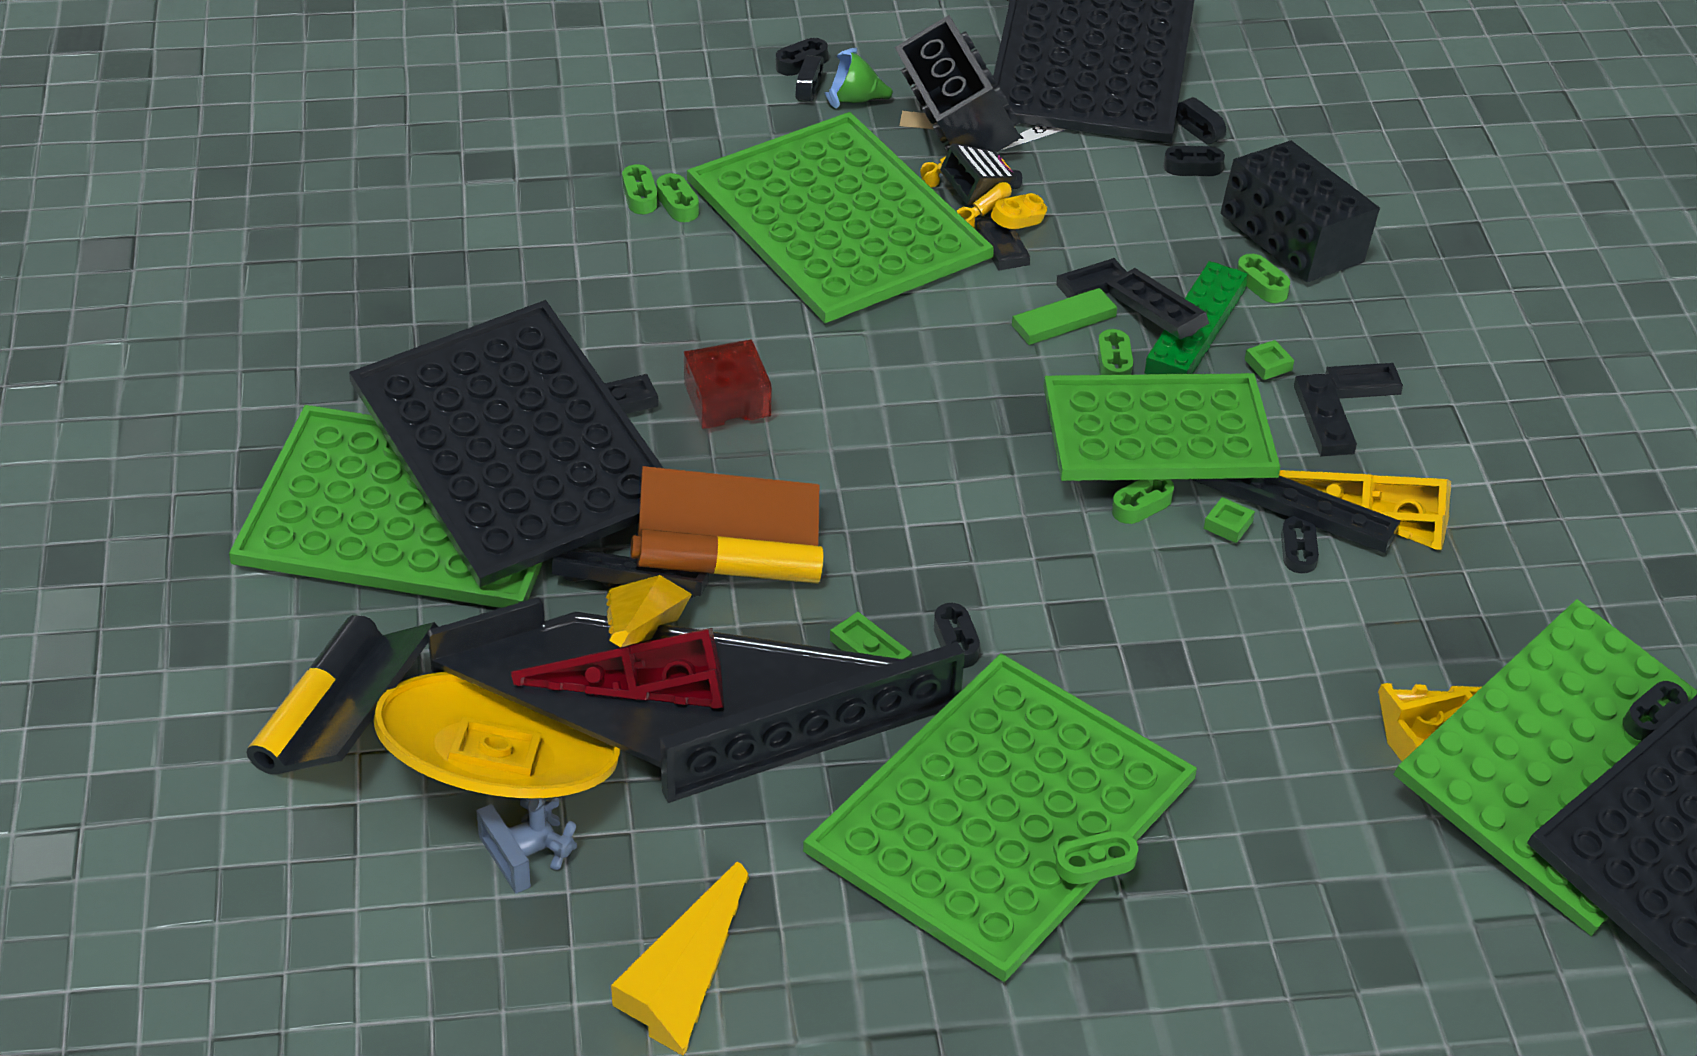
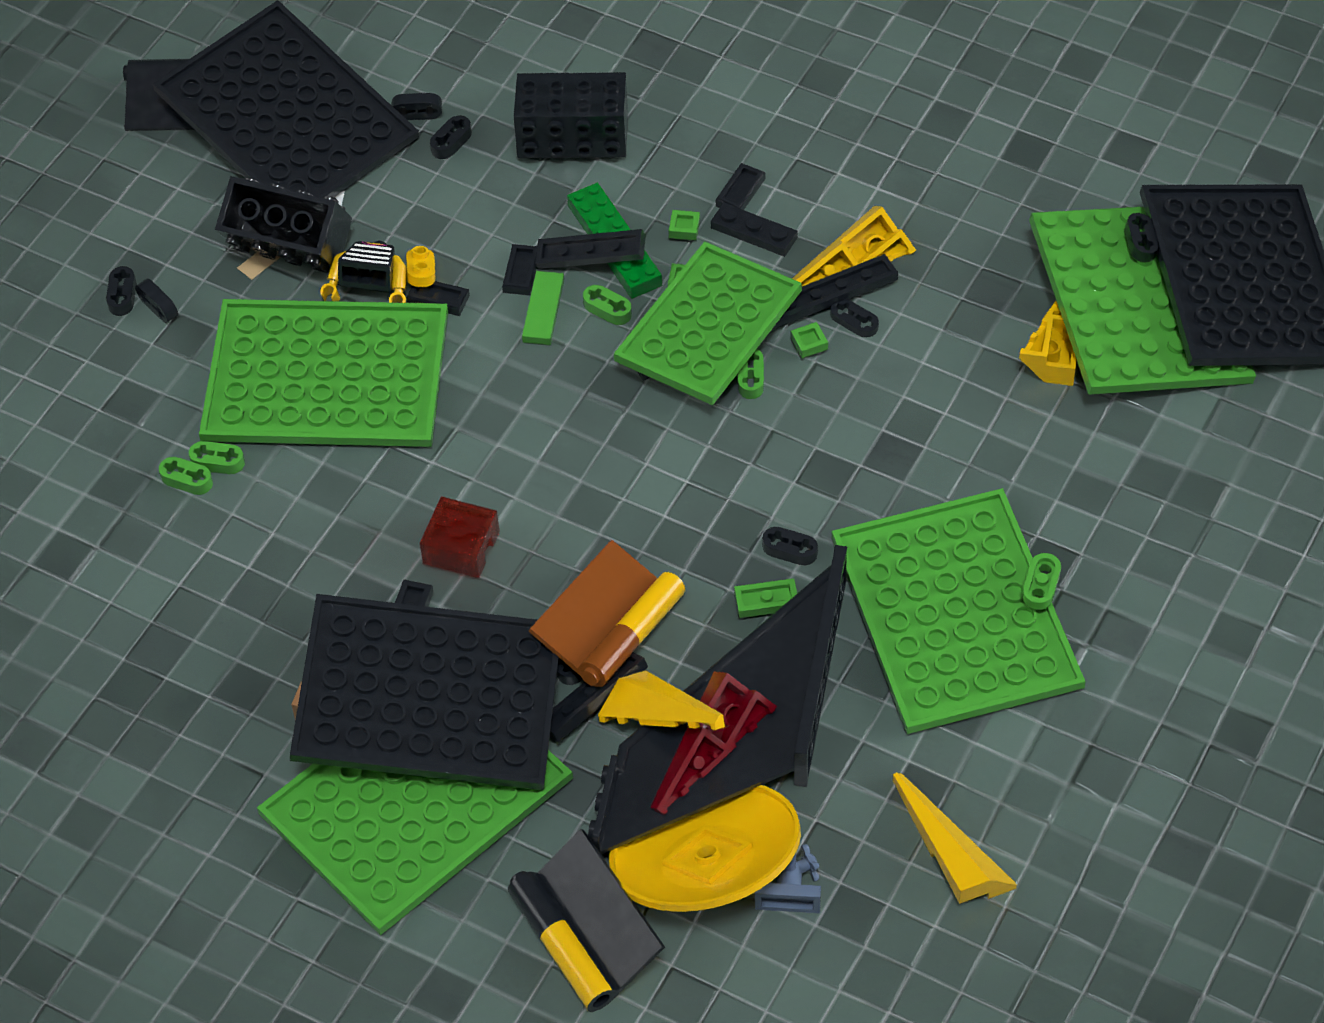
camera: 50 degrees left, 10 degrees up
bright green hat [824,48,893,109] -> none
bright green beam [1237,254,1291,303] -> none

